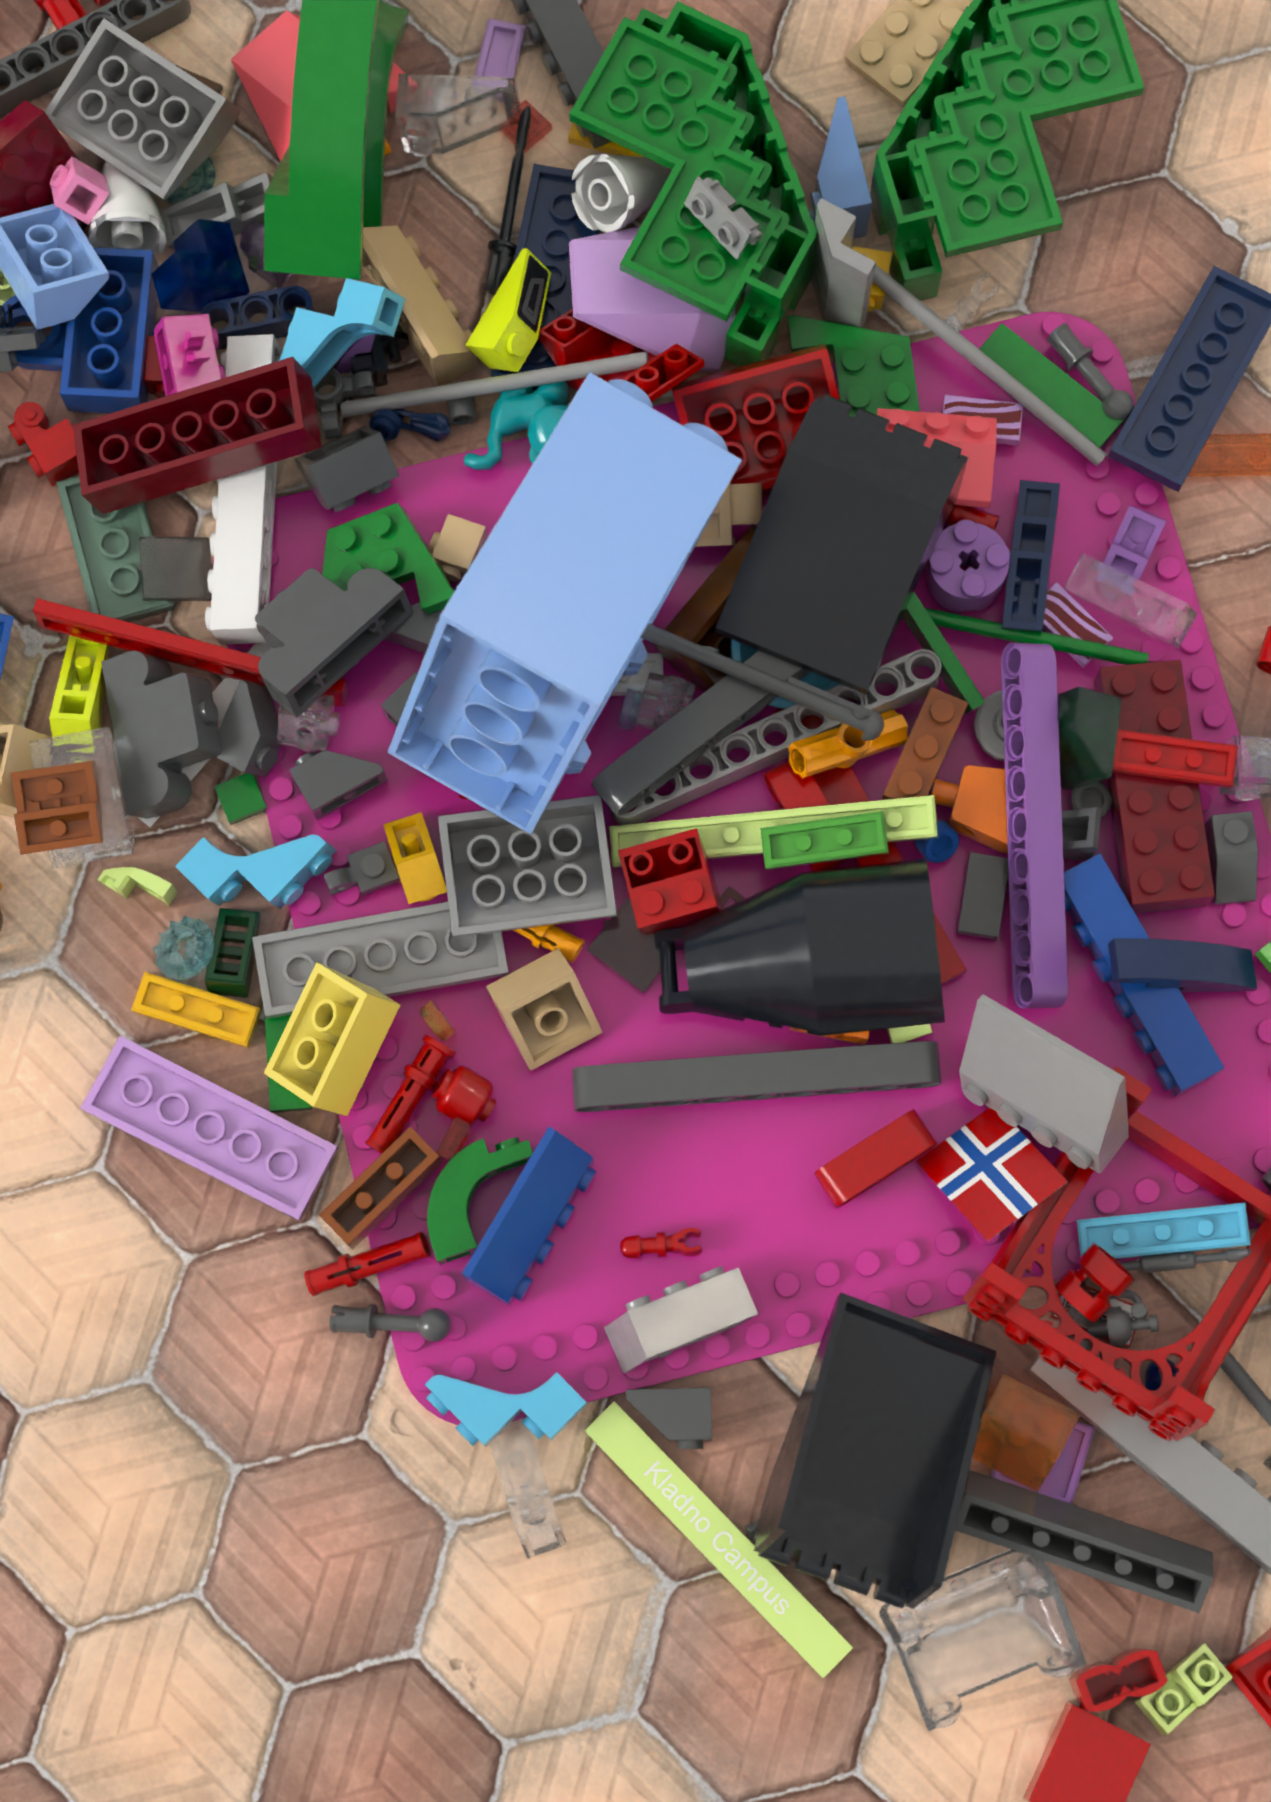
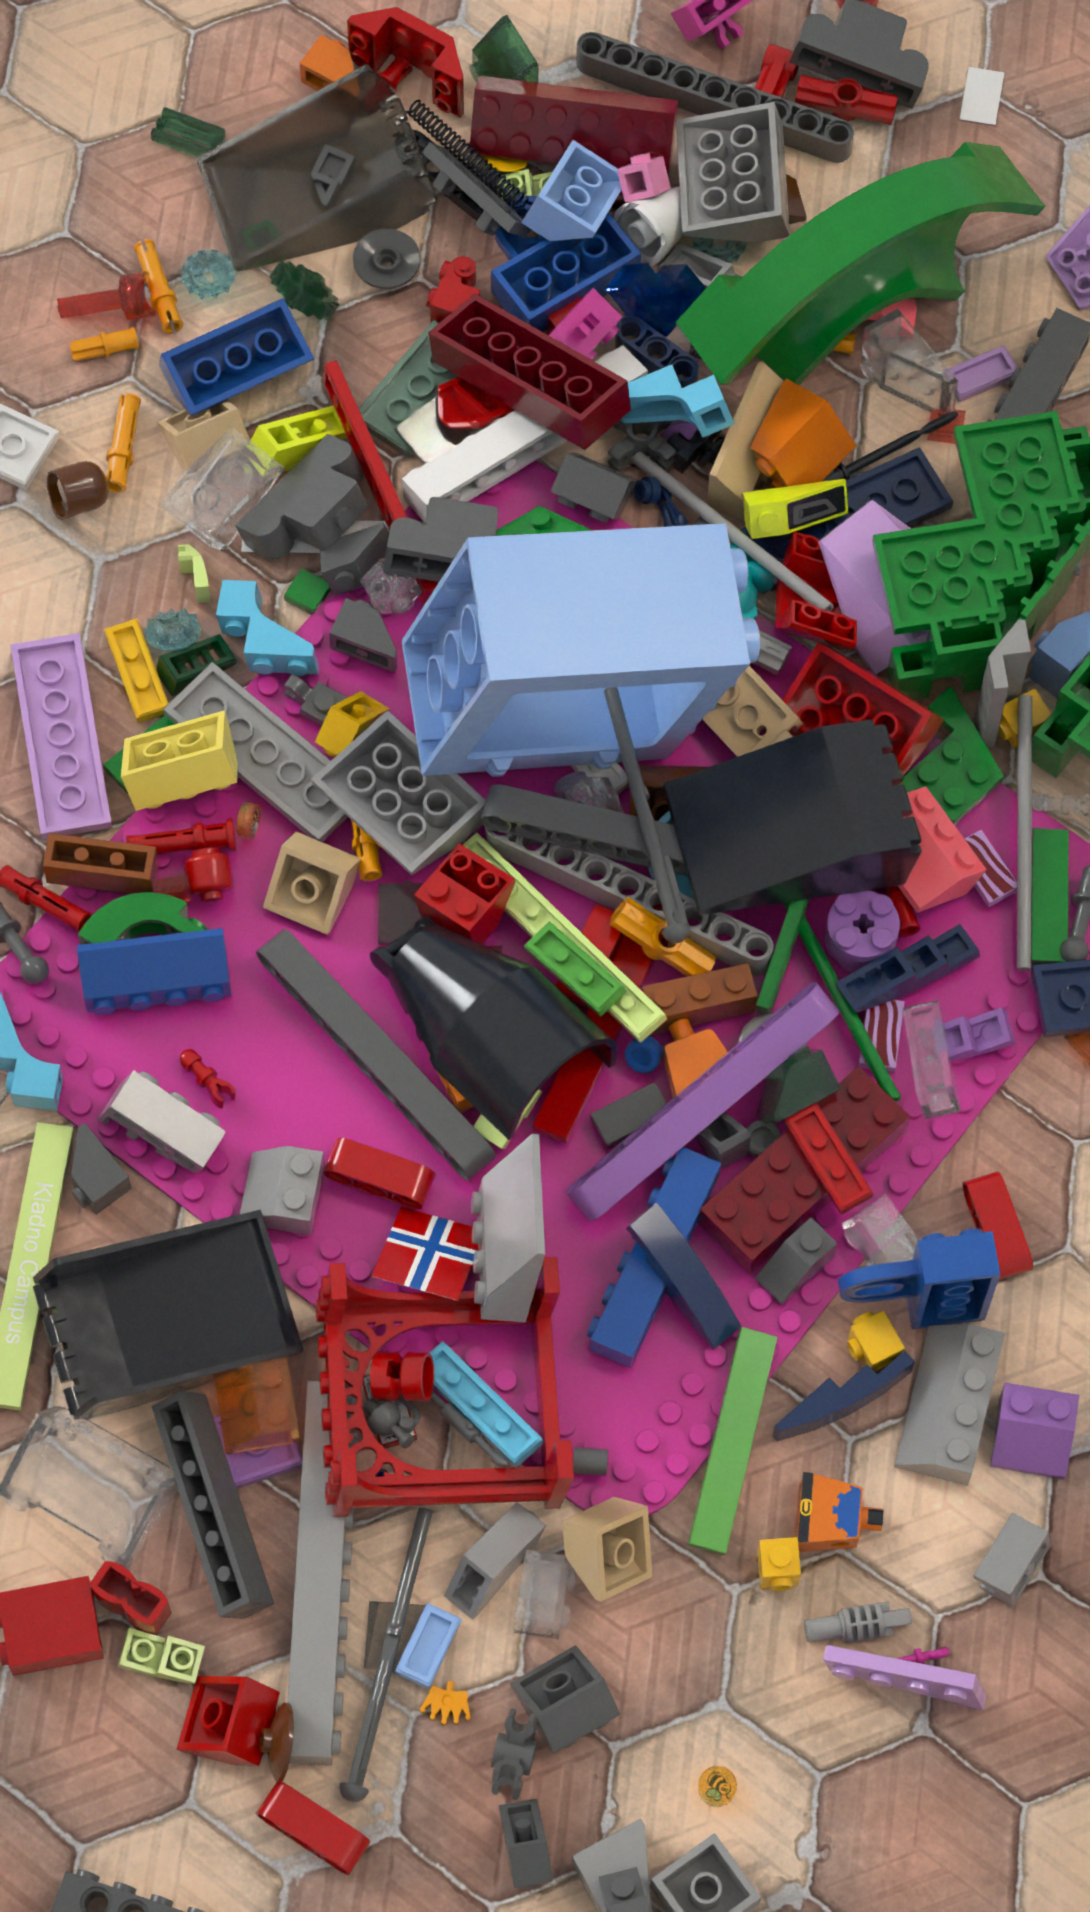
camera: 50 degrees right, 10 degrees down
dark orange slope [11,760,103,855] -> none
white cone [571,153,672,233] -> none
light grey hinge [684,176,763,260] -> none
none -> light grey slope [240,1146,325,1235]
none -> red slope [437,377,515,429]
none -> orange slope [750,379,857,488]

